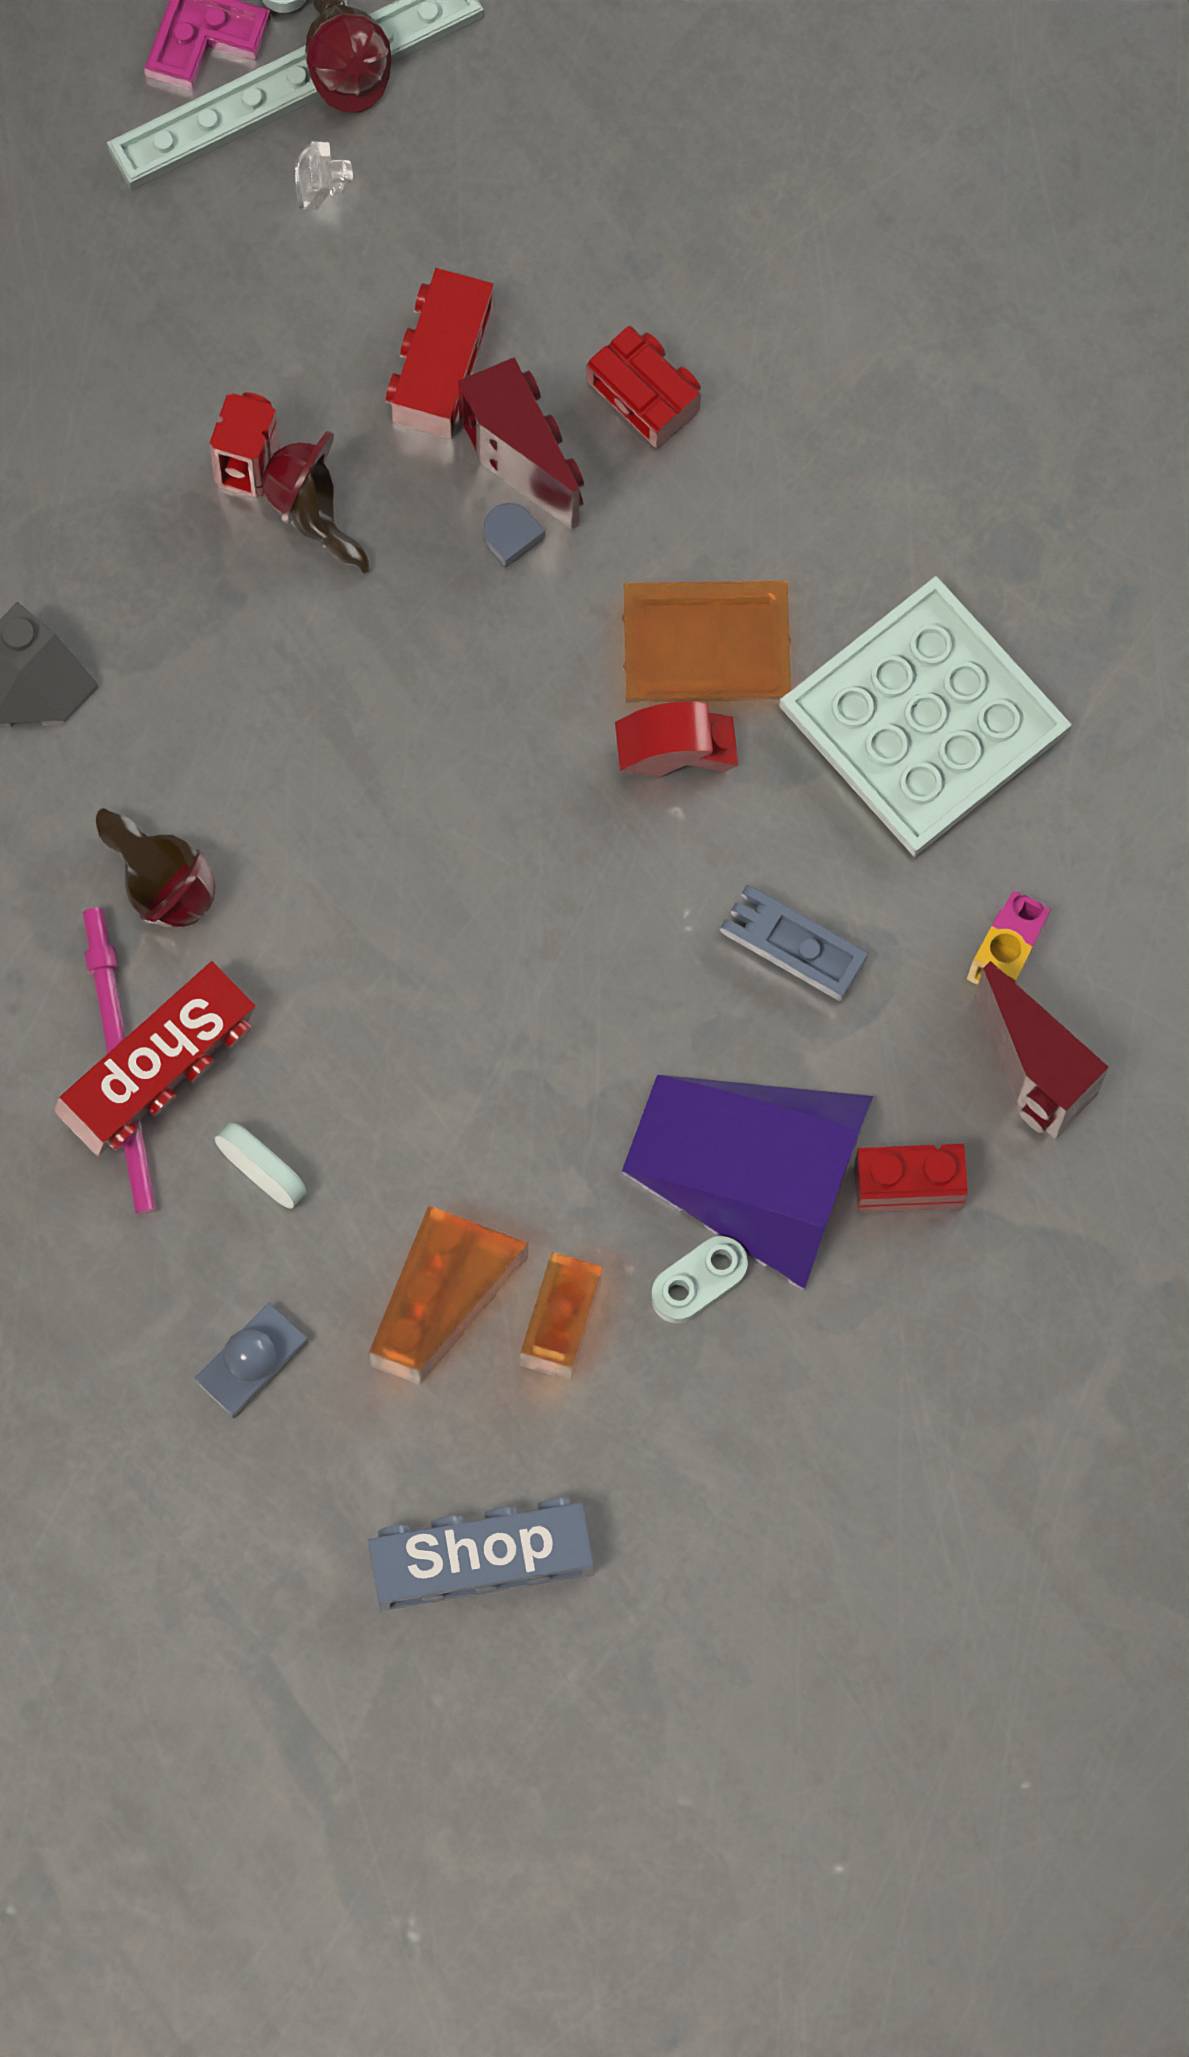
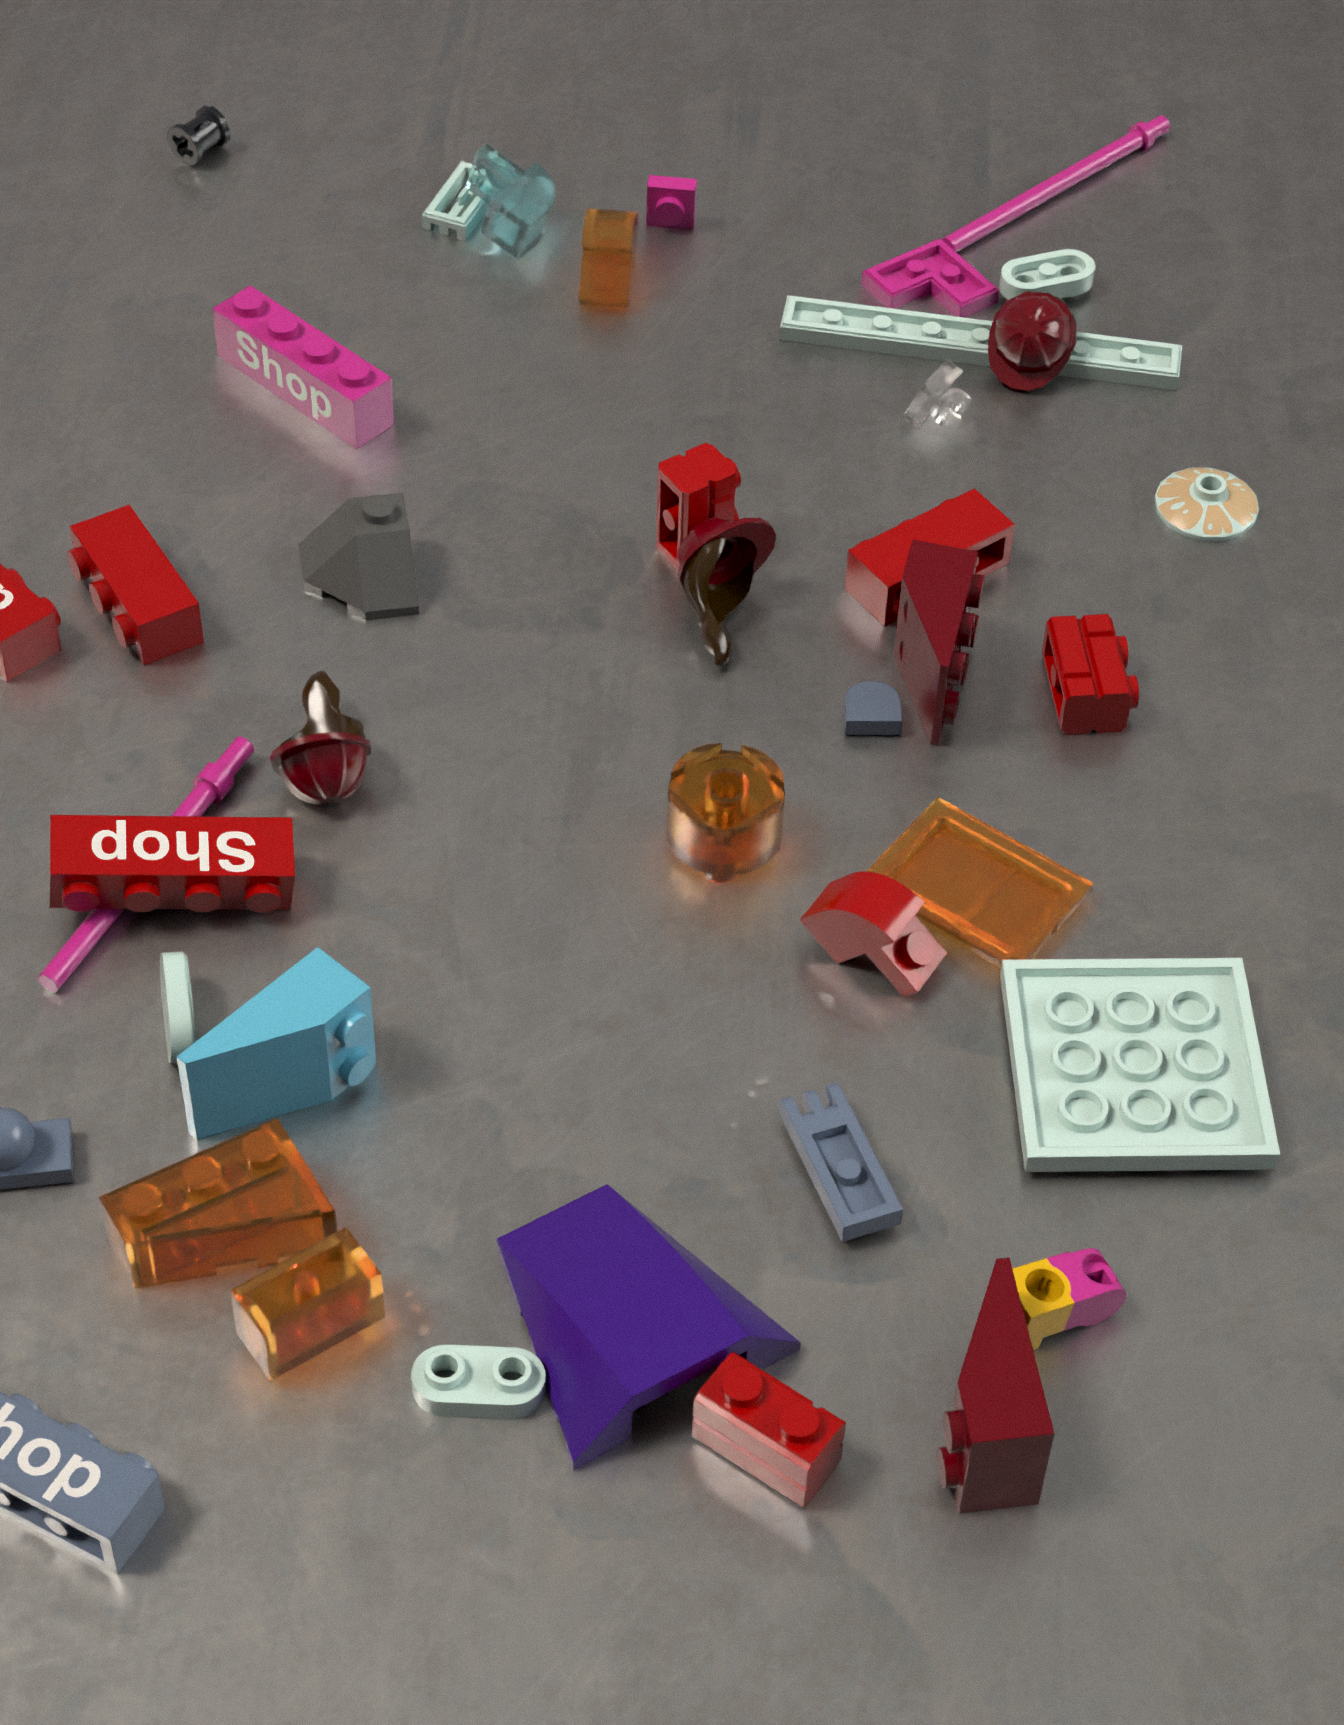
camera: 40 degrees right, 25 degrees down
none -> medium azure slope [177,947,377,1140]
none -> clear orange brick [666,743,785,883]
none -> dish [1154,468,1259,542]

